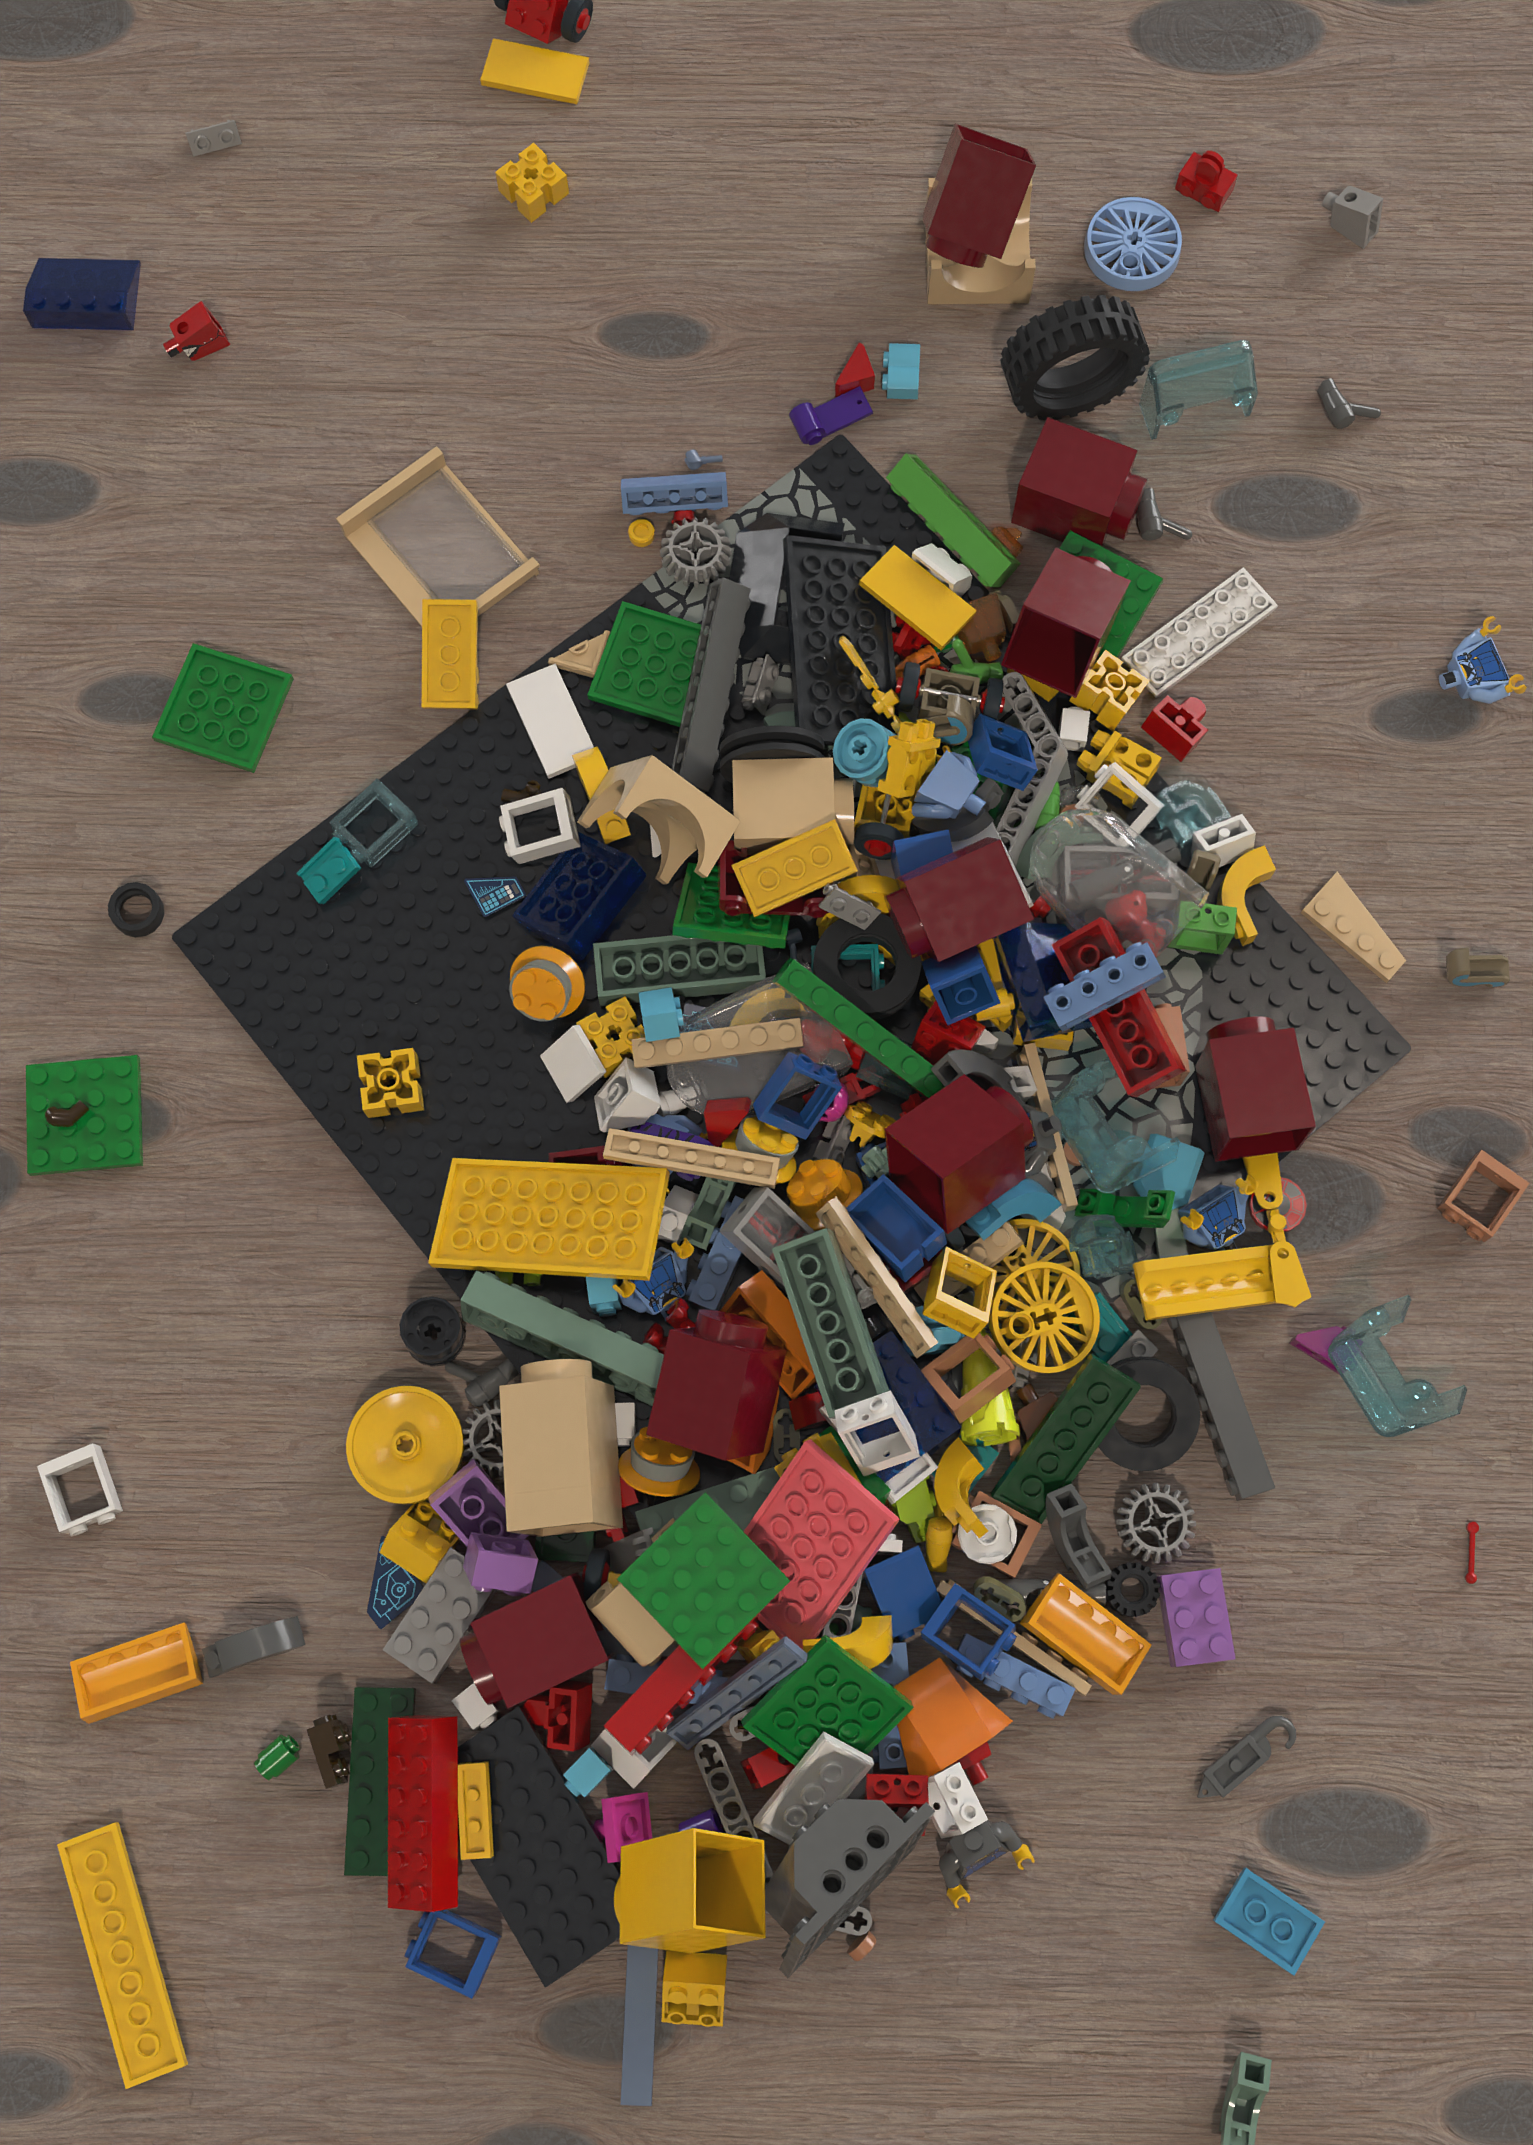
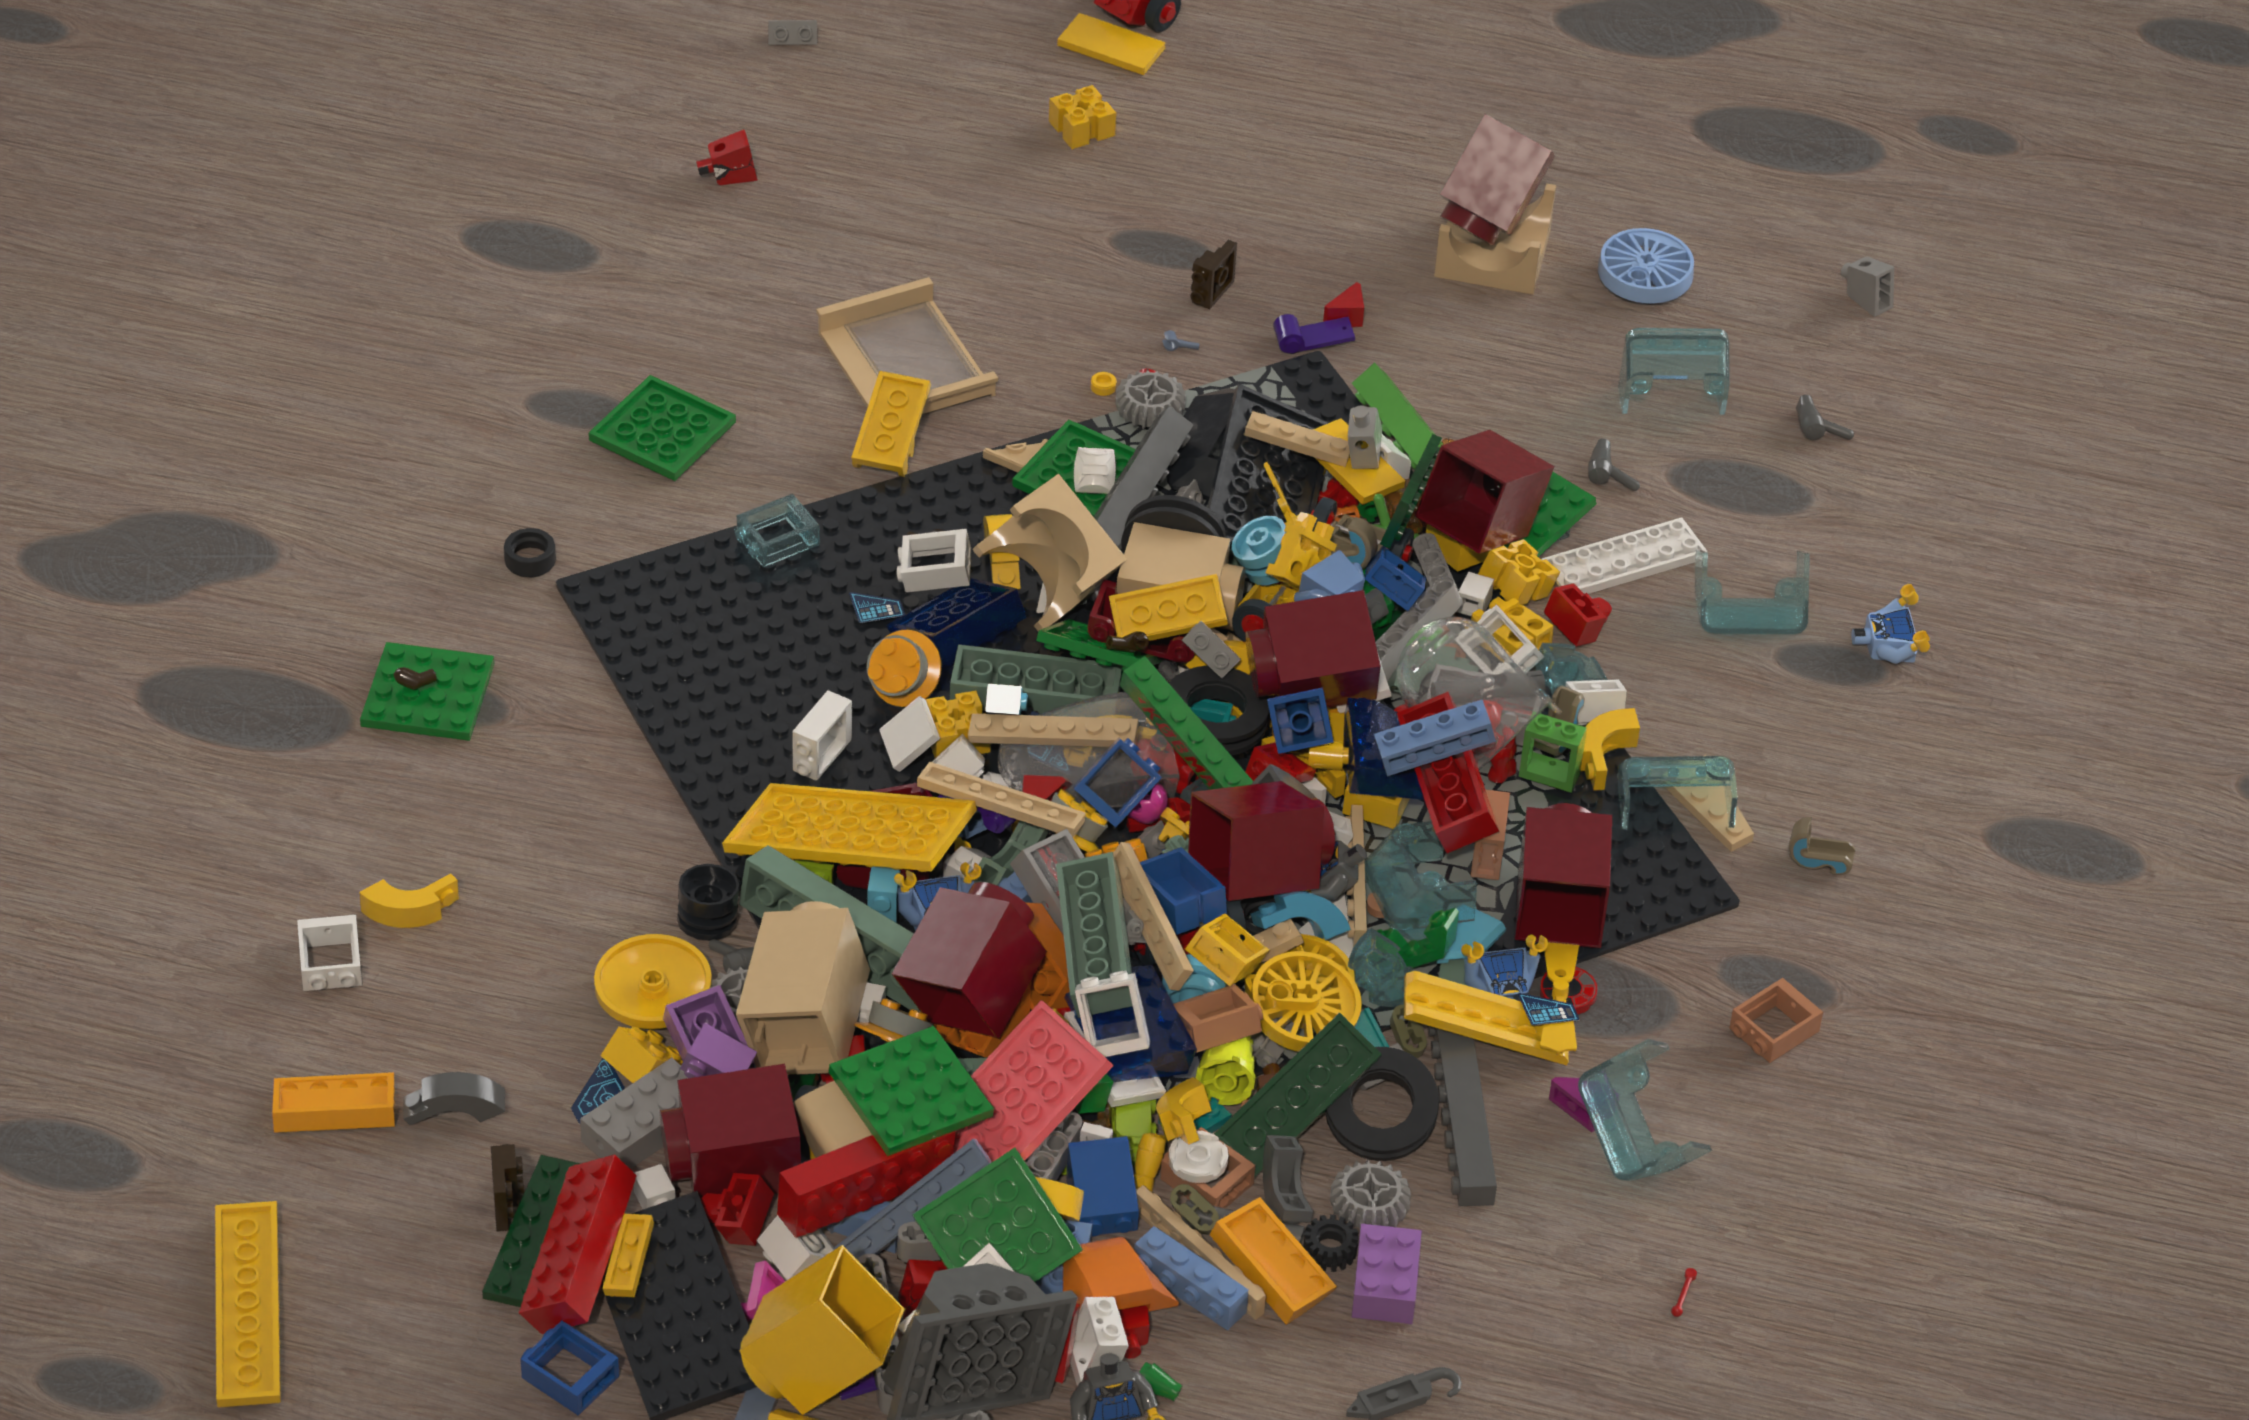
camera: 10 degrees right, 30 degrees down
clear blue slope [23,258,141,330] -> none
green brick [254,1735,300,1780] -> none
teal plate [297,837,361,904] -> none
yellow brick [357,1048,424,1118] -> none
white tile [506,664,594,779] -> none
medium azure brick [563,1747,613,1798] -> none
medium blue brick [621,472,728,515] -> none
medium azure brick [882,343,920,399] -> none
blue window [921,1583,1017,1681] -> none
black tyre [1000,295,1150,420] -> none
dark red container [1011,417,1148,547] -> none
red brick [1175,150,1238,213] -> none
none -> yellow arch [359,873,459,928]
none -> white window [793,690,852,781]
none -> white piece [1074,447,1116,494]
none -> dark brown arm [1106,631,1149,653]
none -> green cone [1139,1362,1183,1402]
none -> dark brown plate [1190,239,1237,310]
none -> tan plate [1244,411,1350,467]
none -> light grey torso [1348,406,1382,469]
none -> dark green plate [1380,434,1442,549]
none -> dark blue sticker [1518,993,1579,1025]
none -> clear light blue windscreen [1617,756,1738,829]
none -> clear light blue windscreen [1695,550,1810,634]

